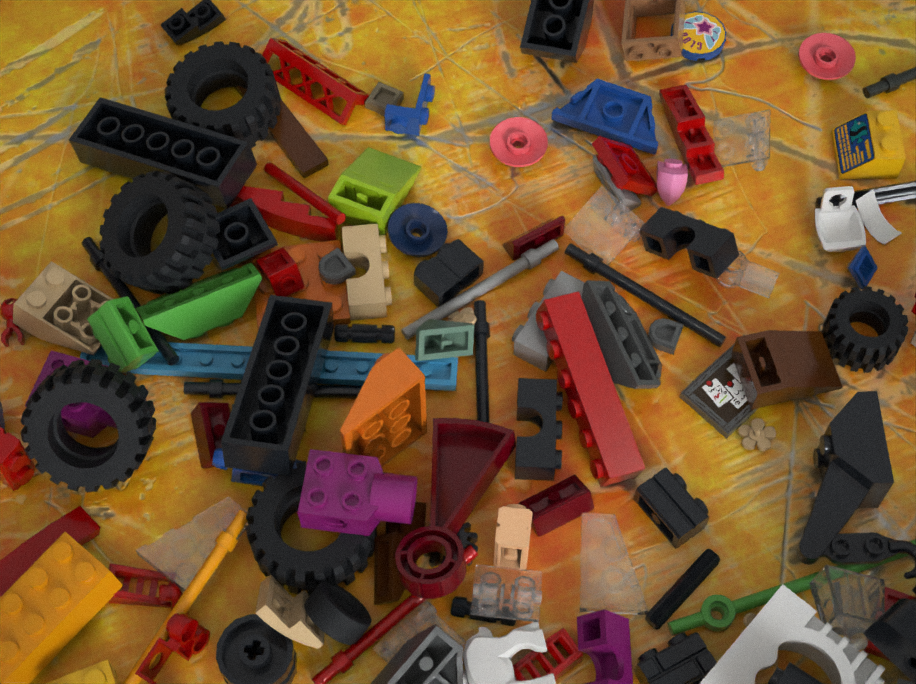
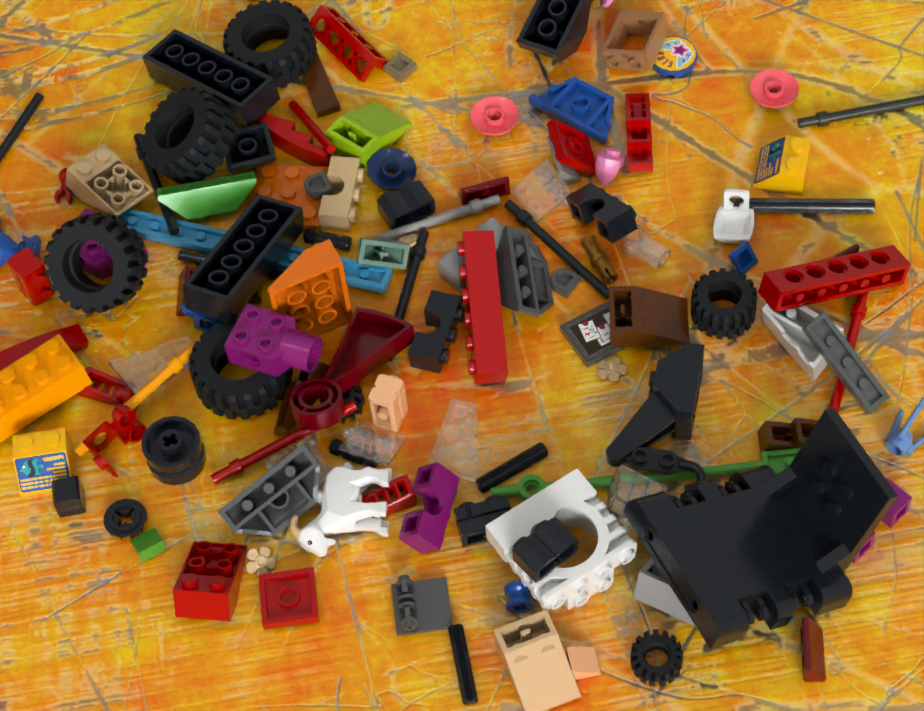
camera: 20 degrees right, 5 degrees down
bright green brick [87,296,159,373] -> none
tan slope [255,575,325,649] -> none
red bracket [256,247,305,297] -> none
black tyre [304,581,372,645] -> none
blue bracket [384,73,435,136] -> none
dark red slope [519,475,594,536] -> none
black brick [634,467,709,549] -> none
clear hinge [713,109,771,171] -> none
white sticker [856,189,902,245] -> none
none -> pearl gold pin [581,235,619,285]

